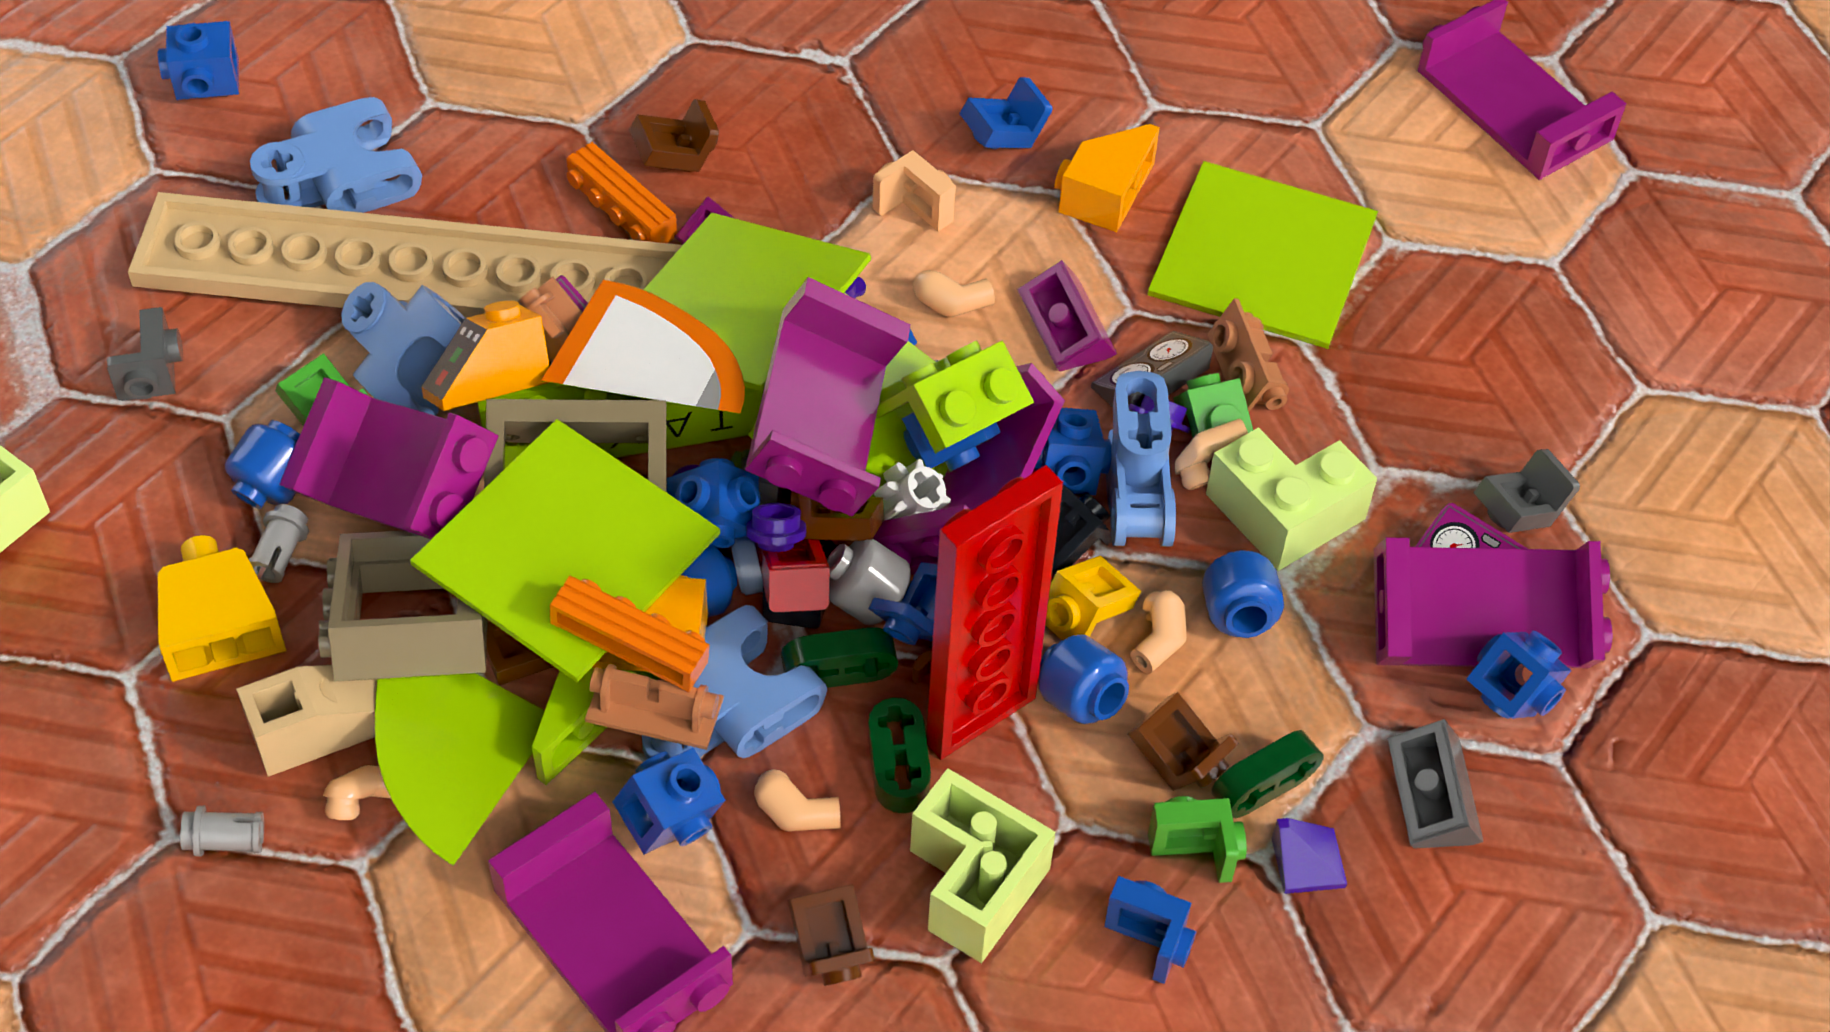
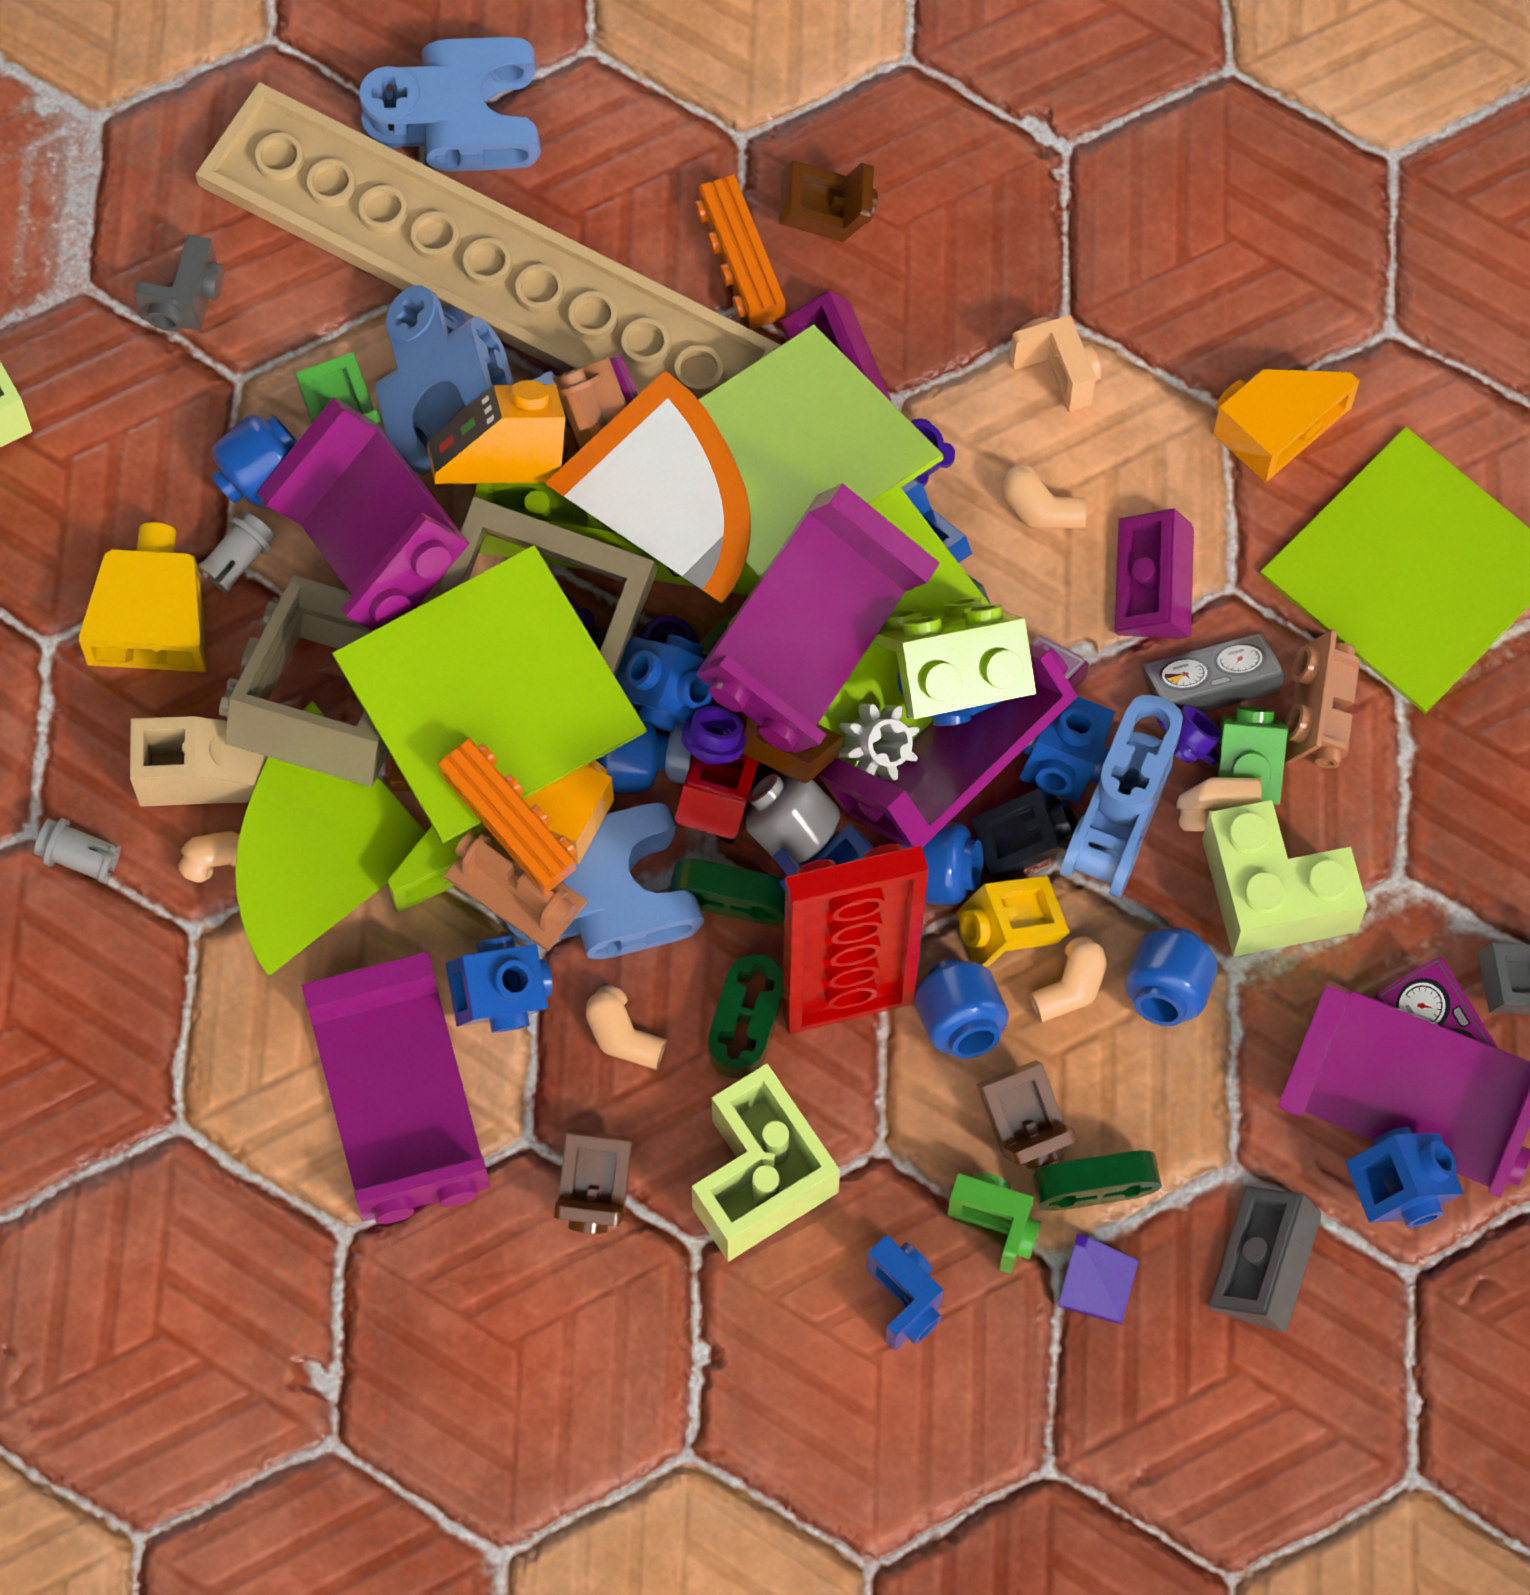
camera: 25 degrees right, 15 degrees up
blue bracket [959,77,1053,149] -> none

